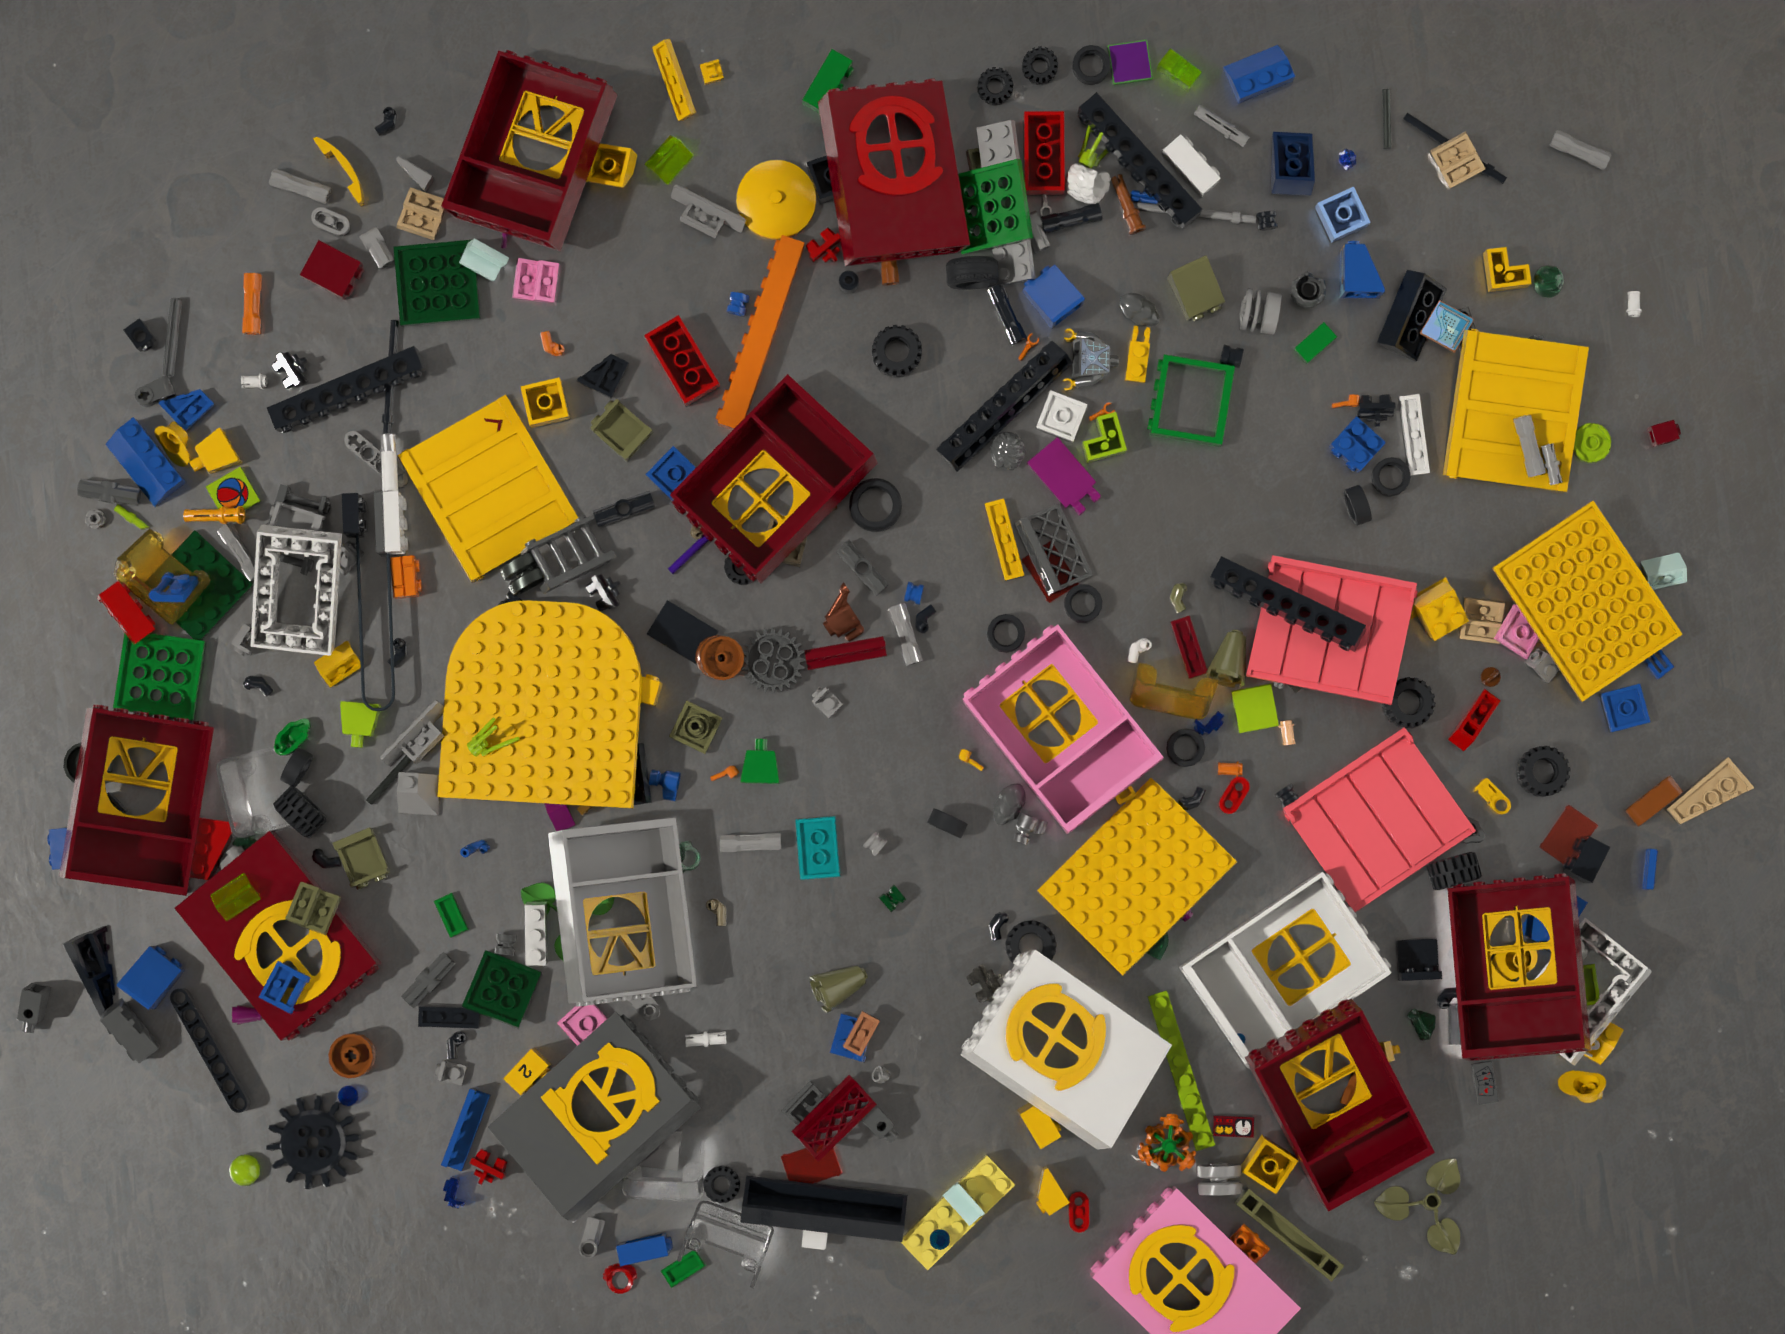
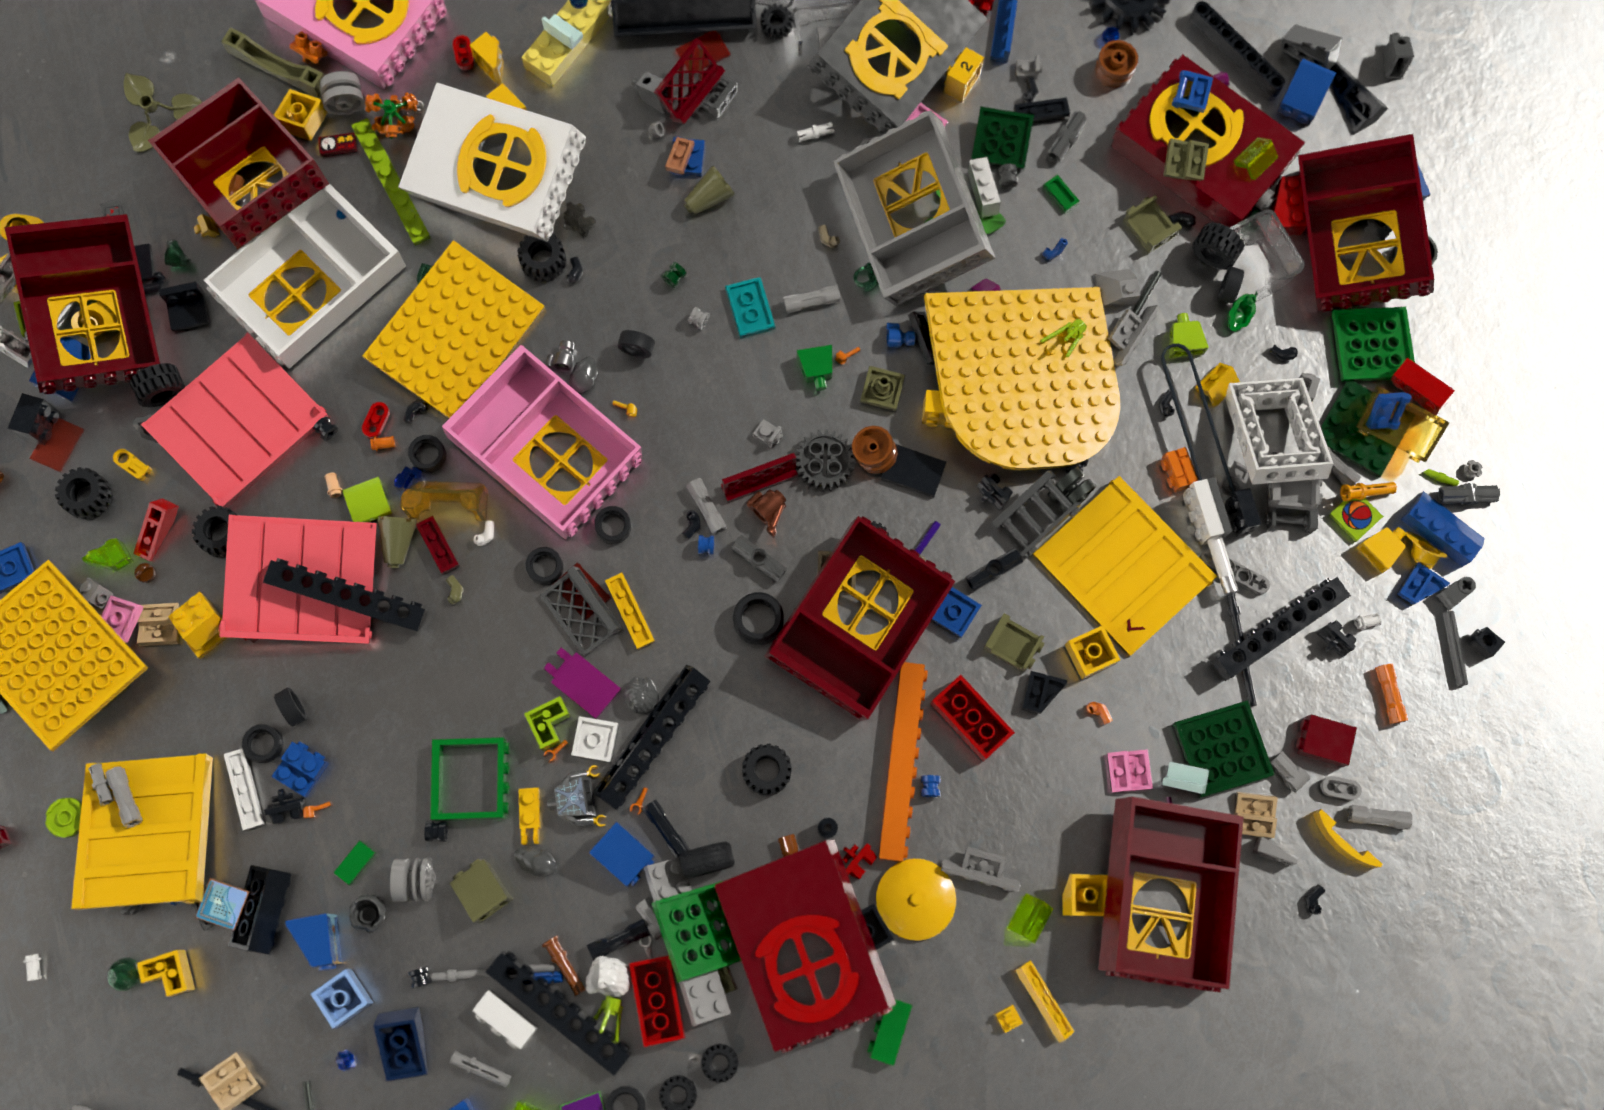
camera: 170 degrees right, 10 degrees down
none -> clear neon green slope [82,538,134,571]

